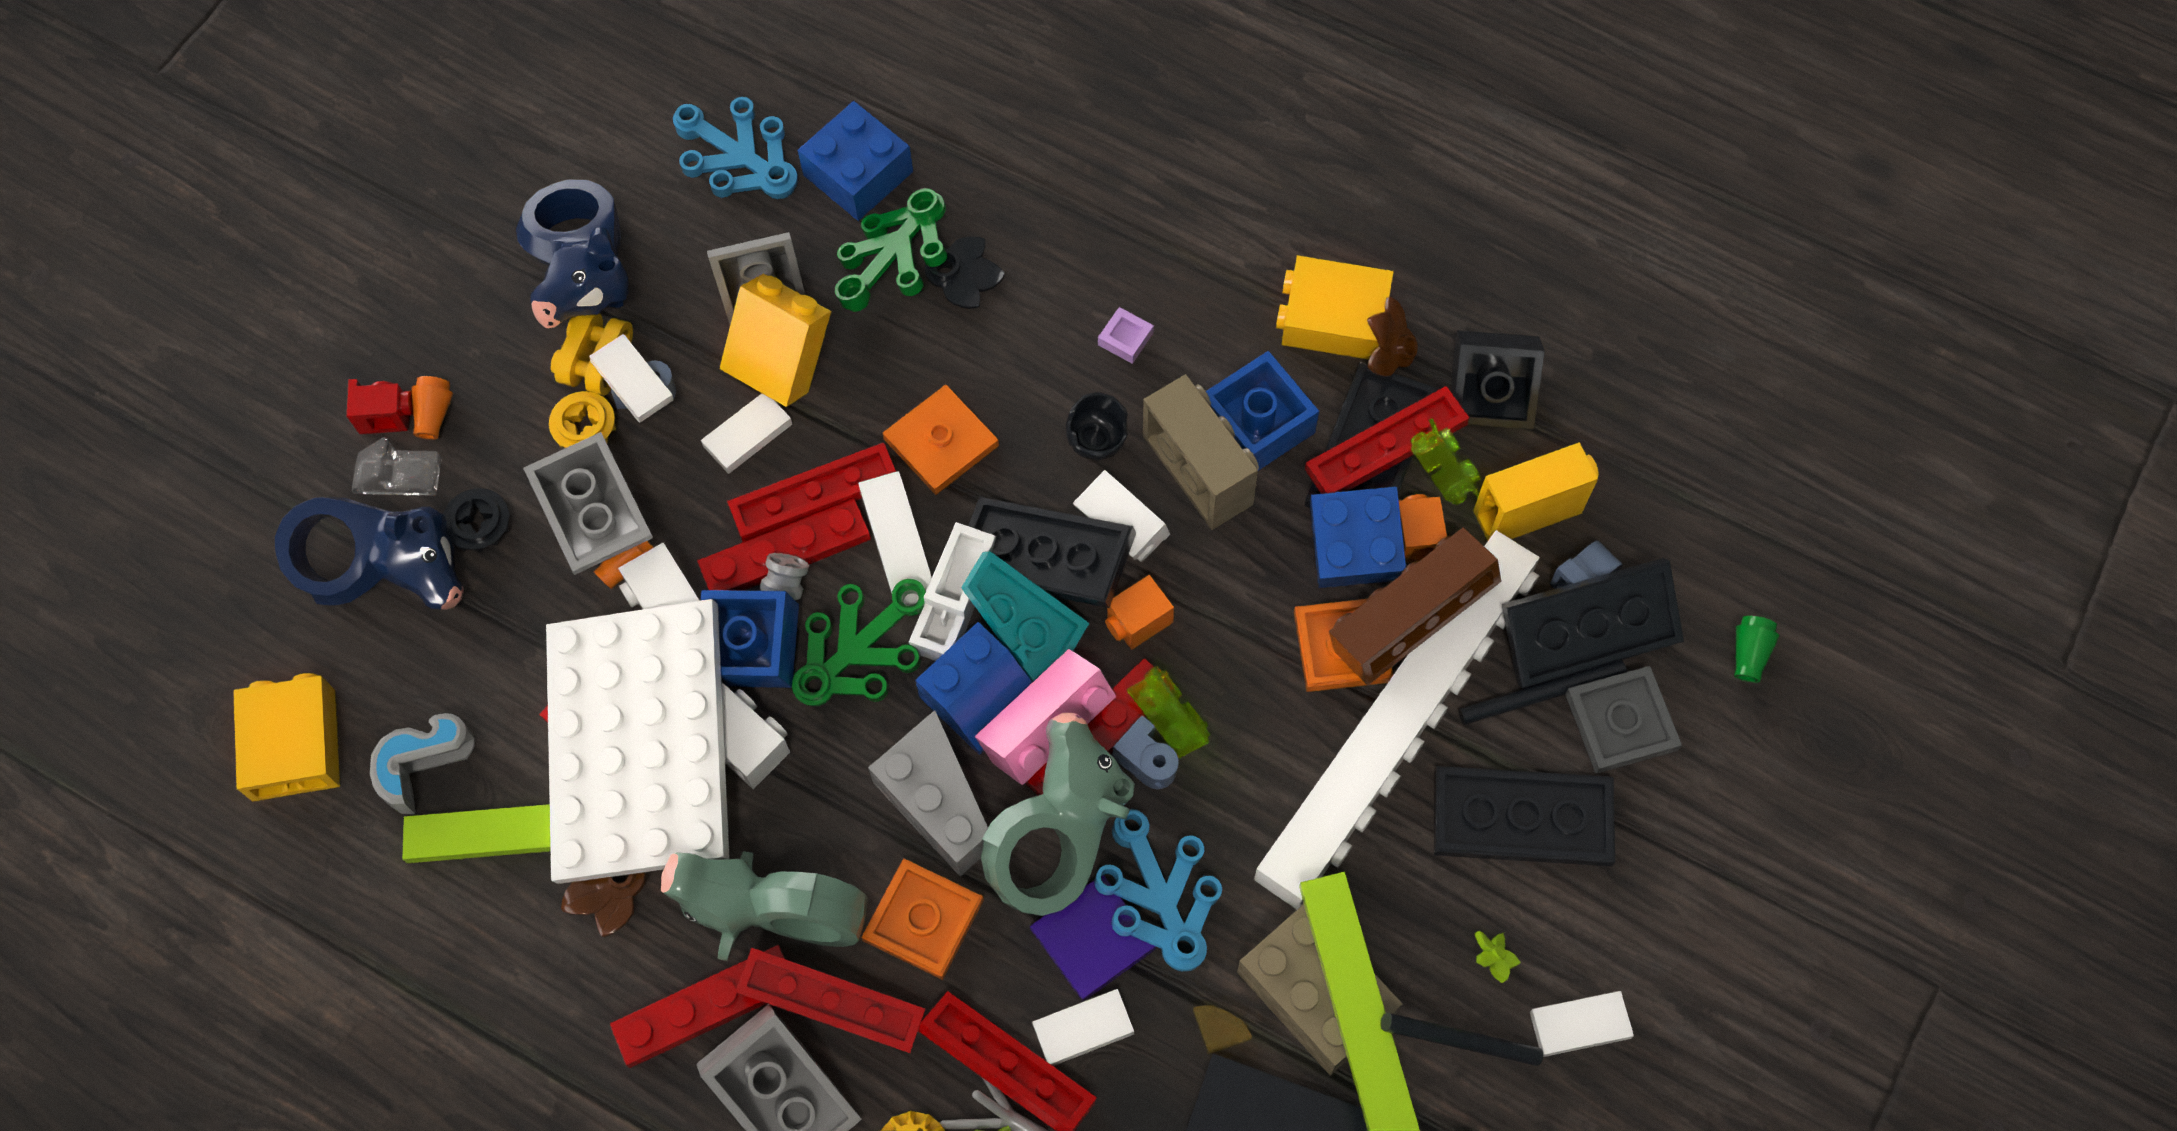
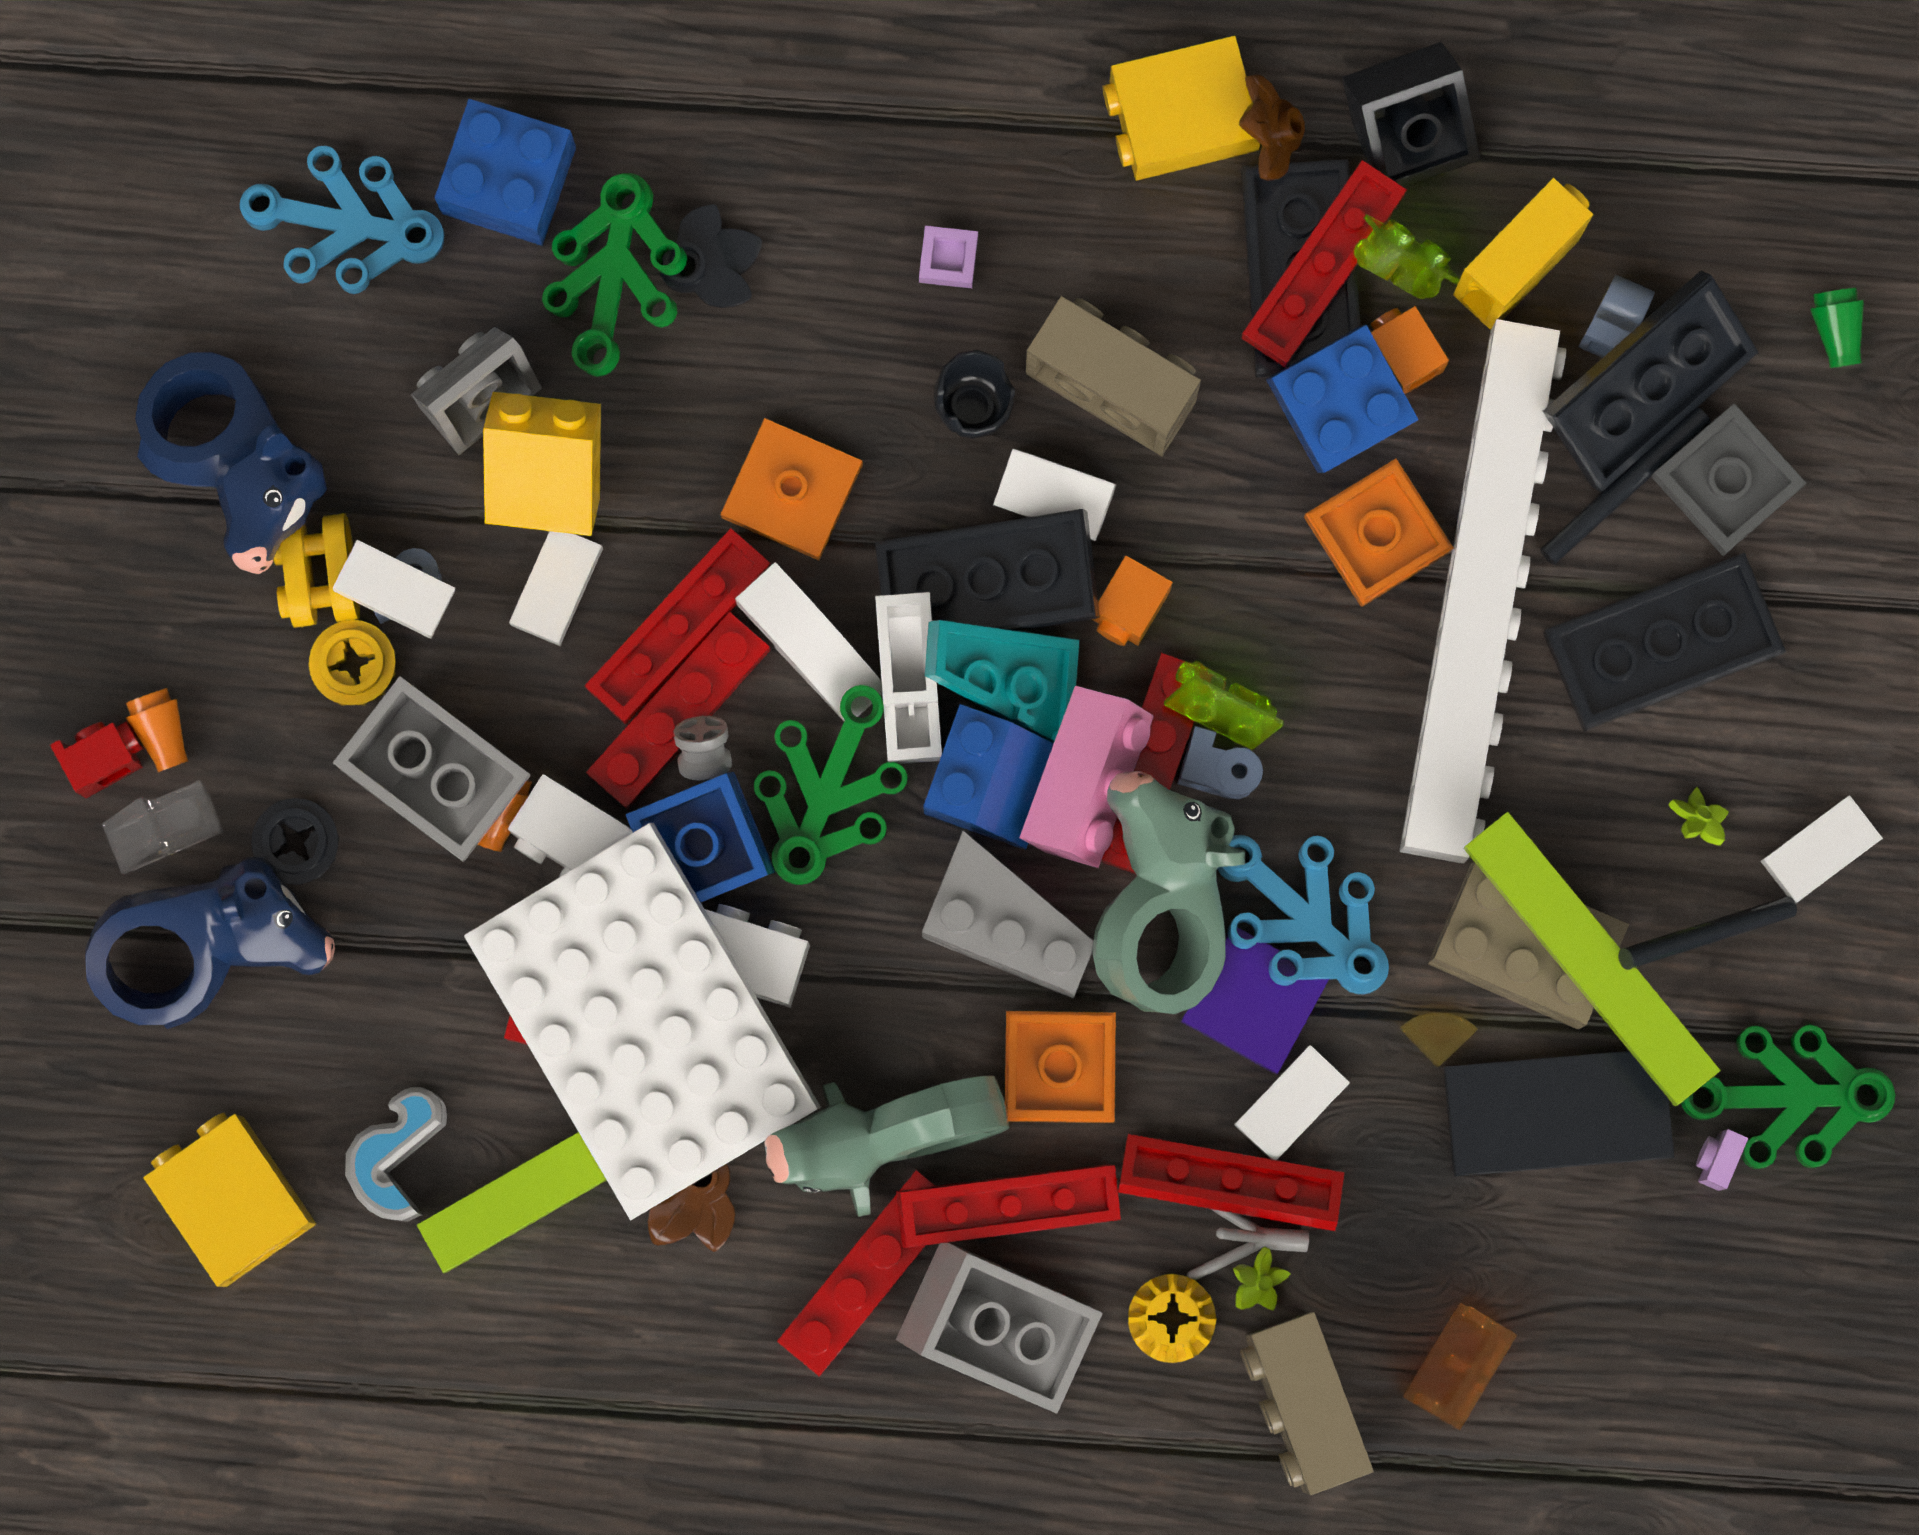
camera: 25 degrees left, 15 degrees up
blue brick [1206,351,1319,471] -> none
reddish brown brick [1329,527,1502,686] -> none

